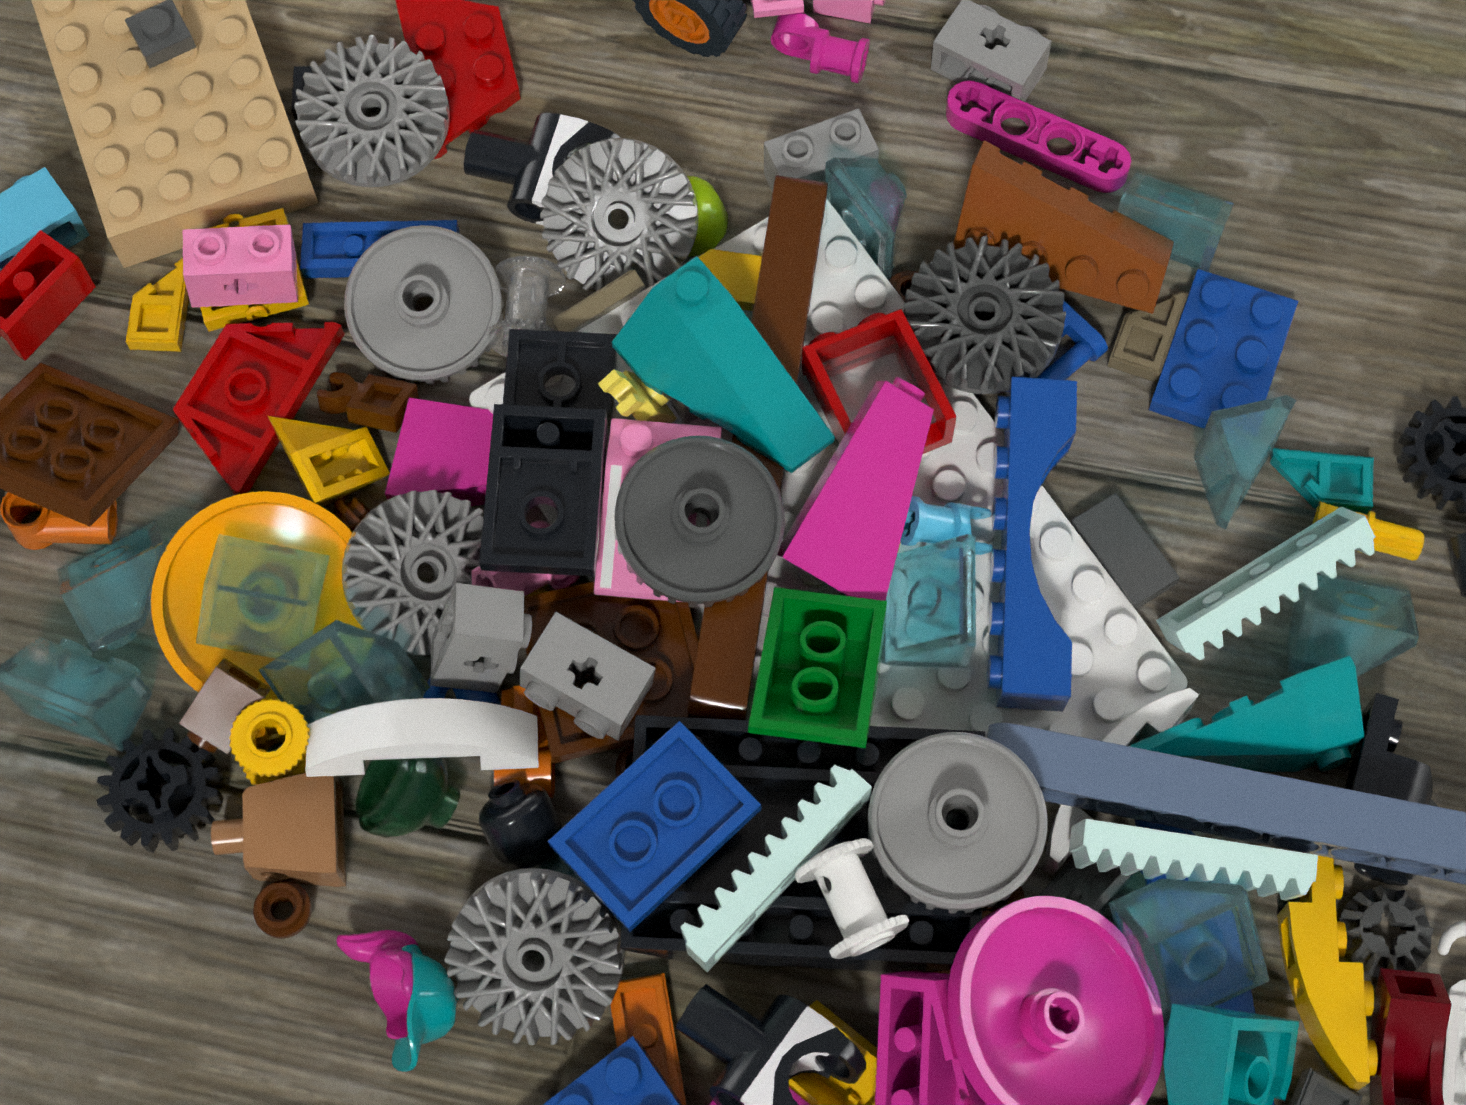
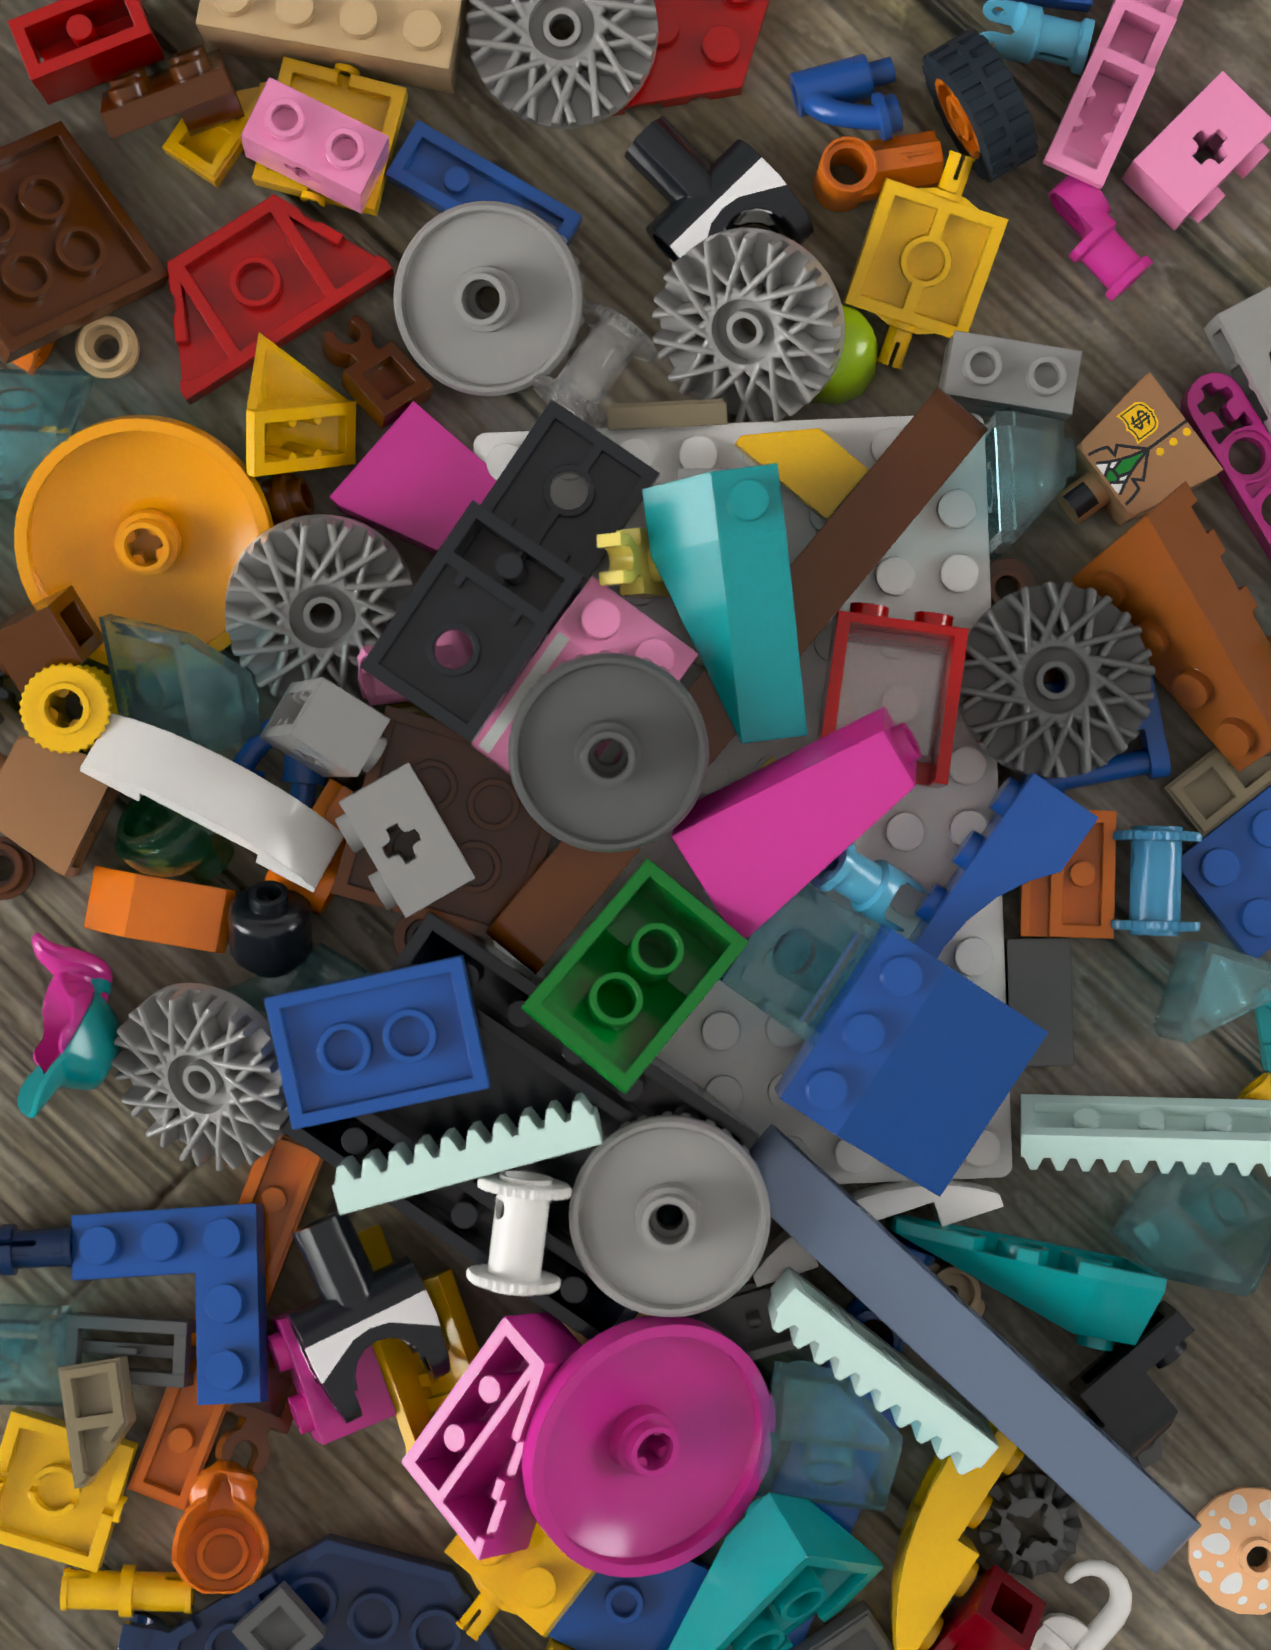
camera: 25 degrees right, 20 degrees up
clear light blue slope [196,534,330,665] -> none
none -> tan plate [75,316,140,380]
none -> orange slope [84,866,236,954]
none -> reddish brown plate [100,45,245,139]
none -> blue slope [774,923,1049,1197]
none -> blue plant [789,54,903,142]
none -> orange piece [813,131,944,212]
none -> yellow plate [843,150,1009,369]
none -> orange plate [1018,810,1117,939]
none -> medium nougat torso [1056,372,1223,526]
none -> dark azure hose [1111,826,1202,936]

